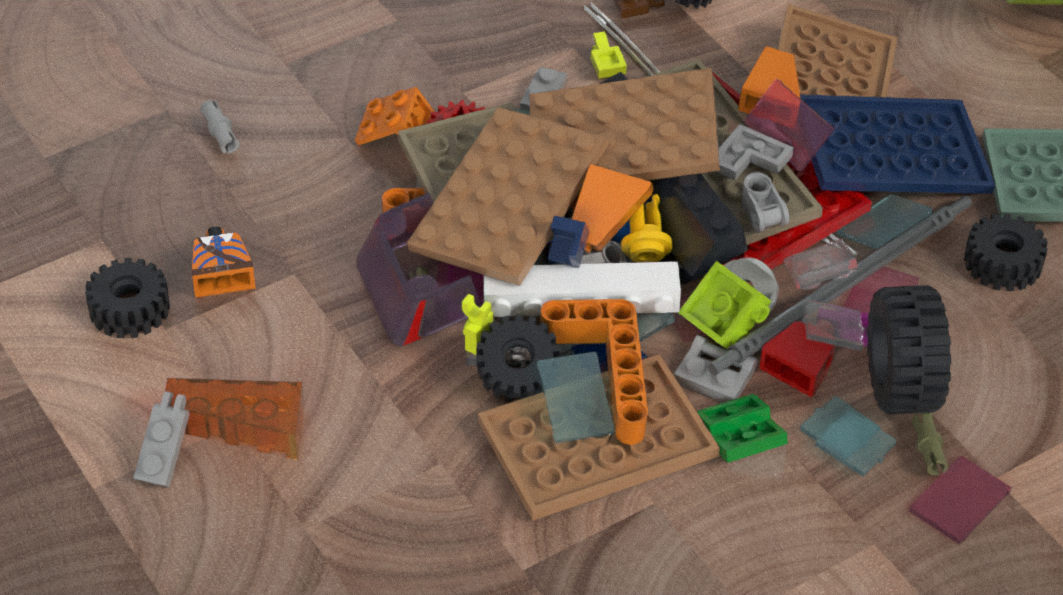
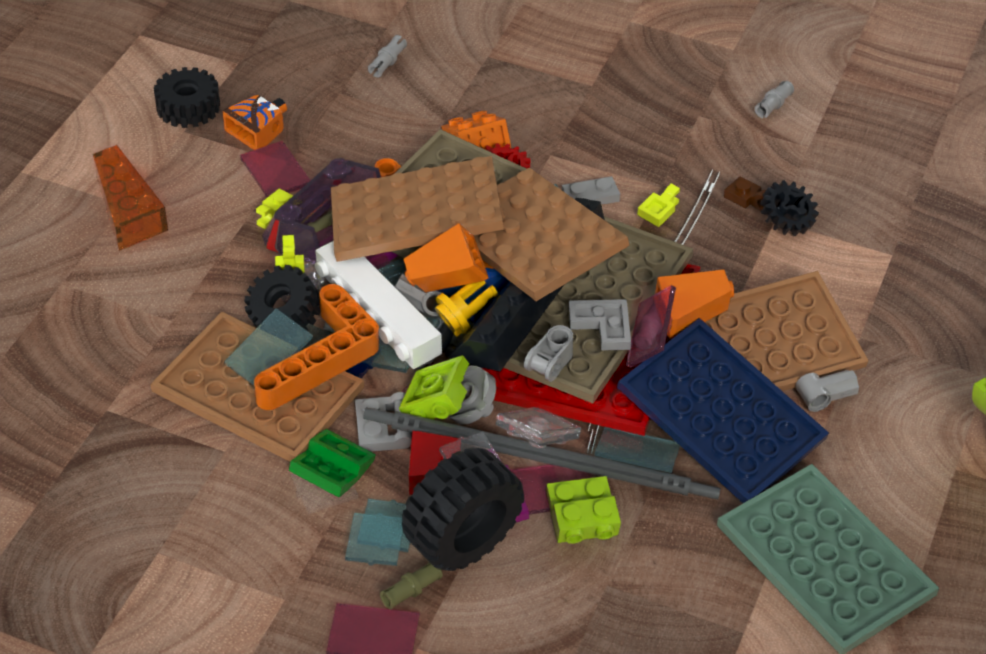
camera: 55 degrees right, 0 degrees up
light grey hinge [133,391,189,488] -> none
dark blue panel [548,215,589,268] -> none
black tyre [964,213,1048,291] -> none
none -> clear pink piece [240,141,311,198]
none -> neon yellow plate [256,188,300,229]
none -> lime plate [546,476,621,544]
none -> light grey piece [795,370,859,412]

